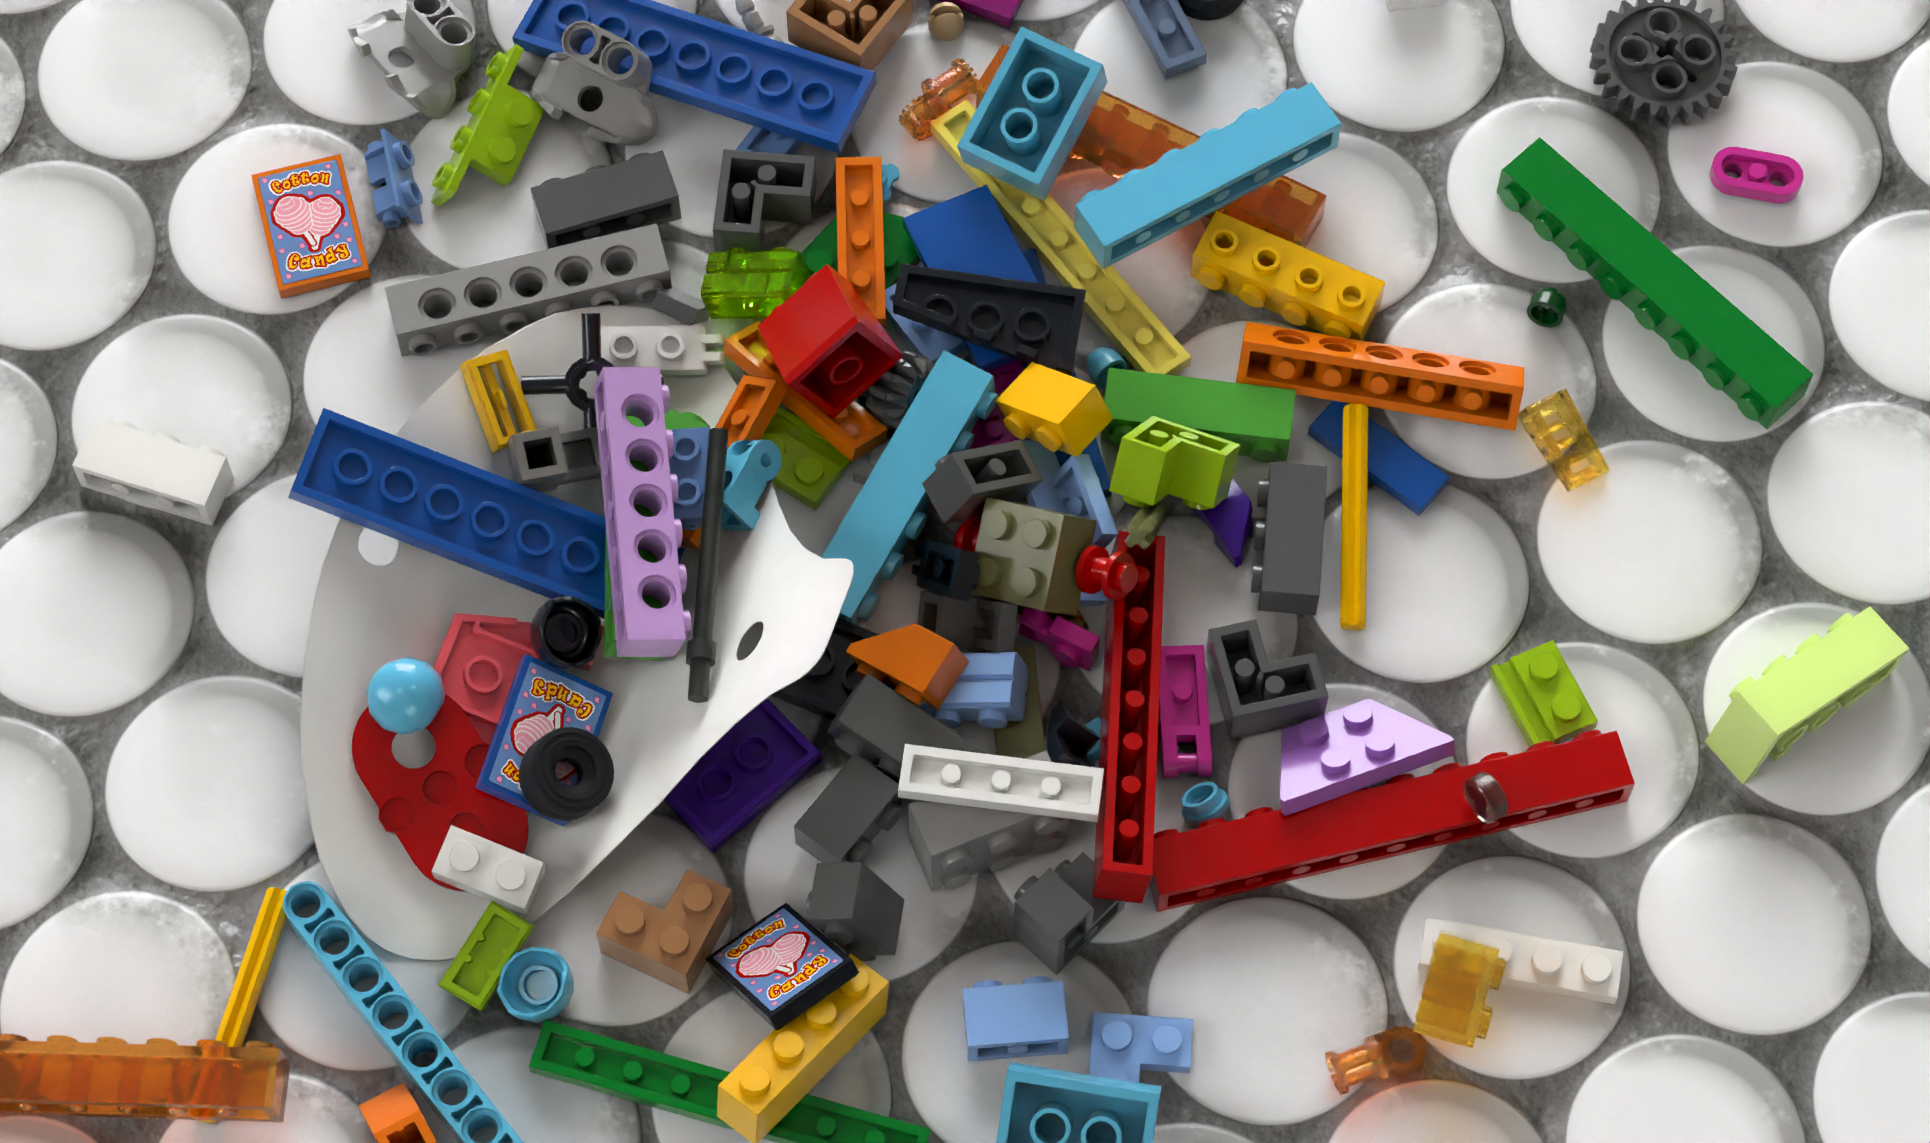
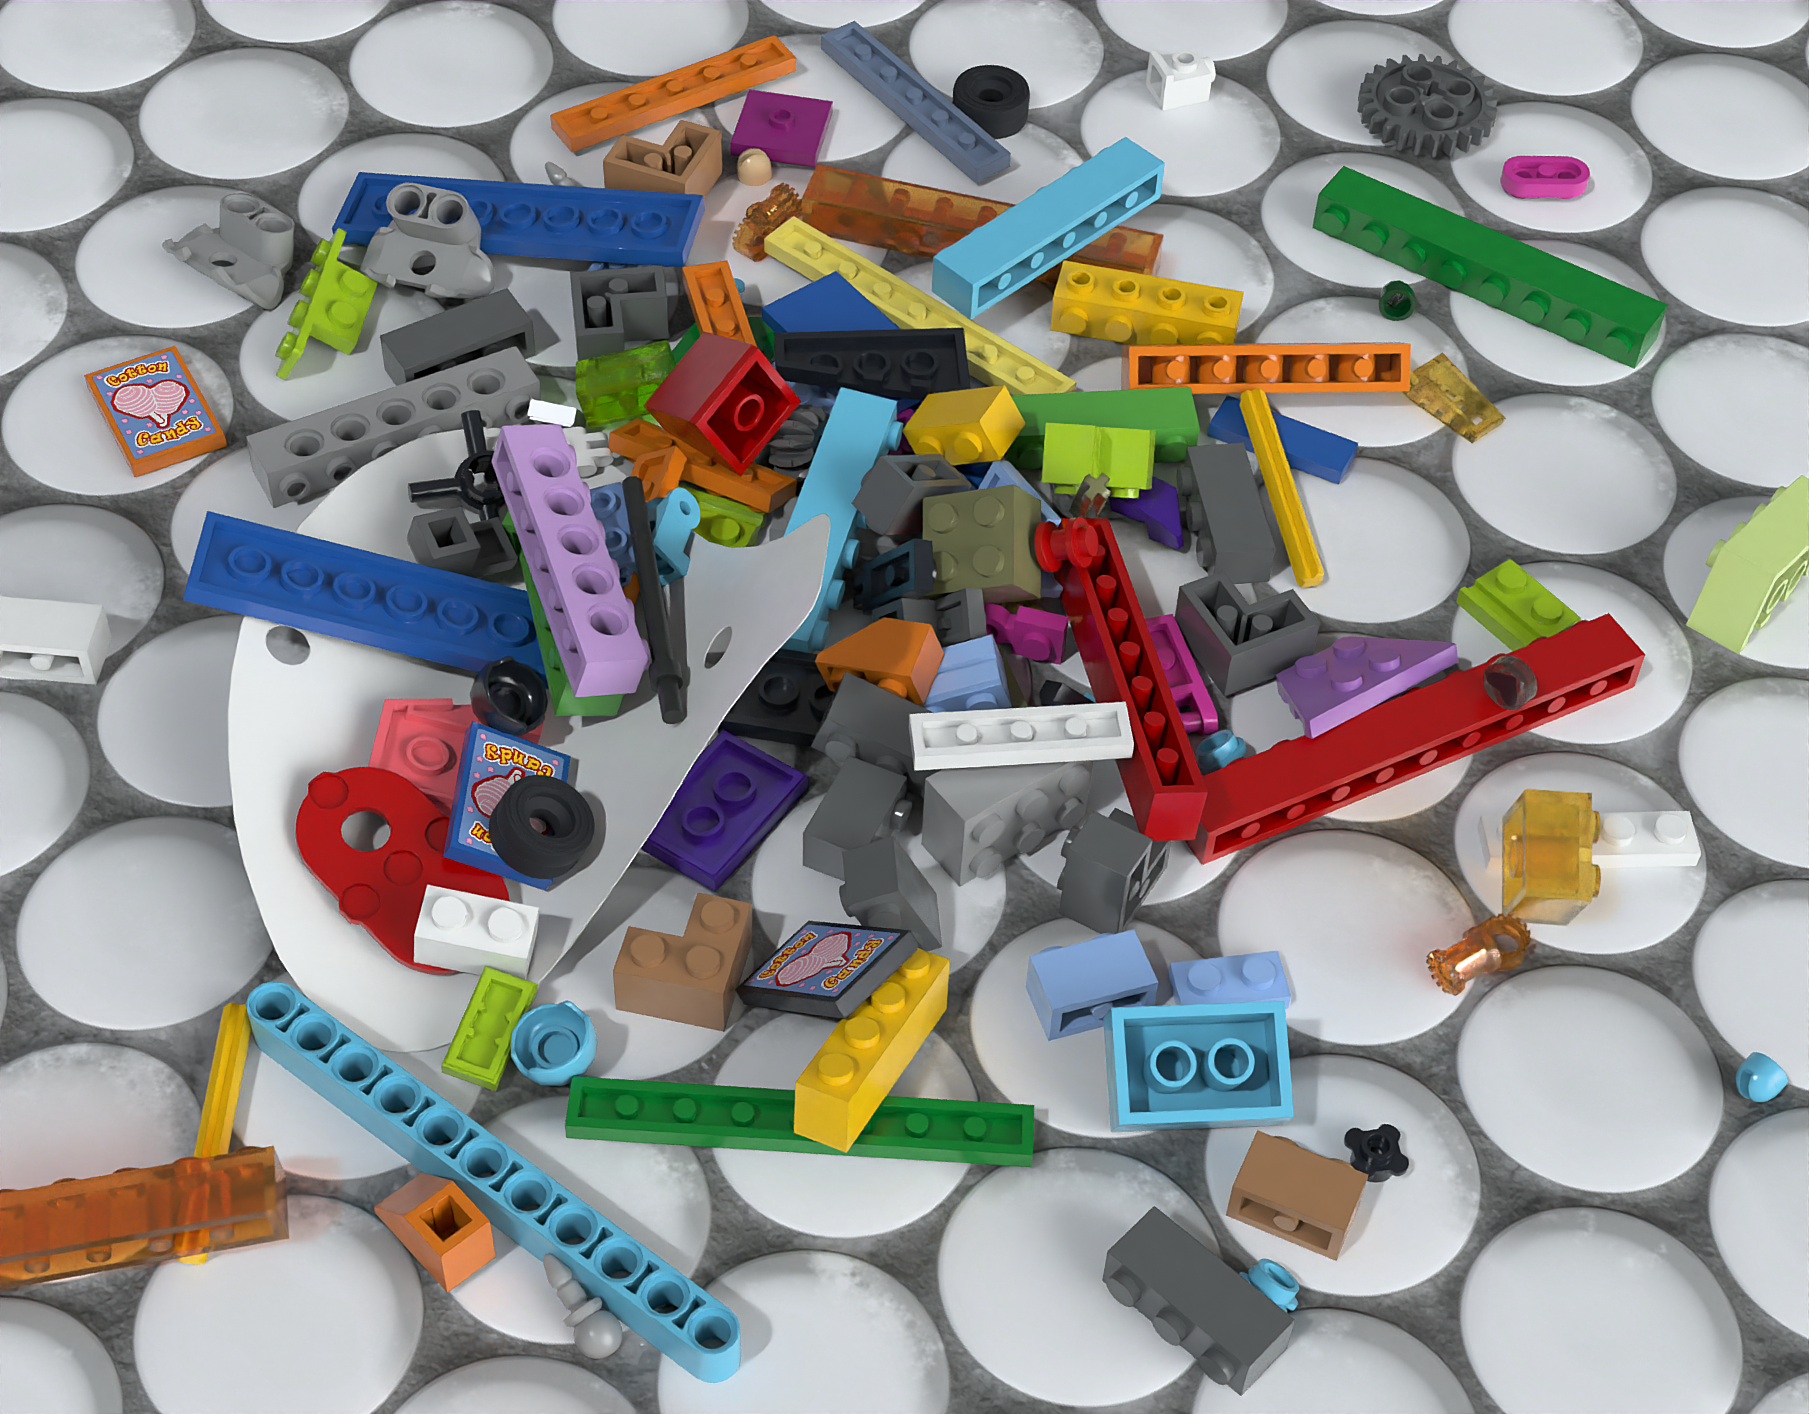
camera: 15 degrees left, 15 degrees down
medium blue hinge [364,129,423,228] -> none
medium azure hair [366,657,445,734] -> none
yellow tile [460,349,537,454] -> none
medium azure brick [957,26,1108,201] -> none

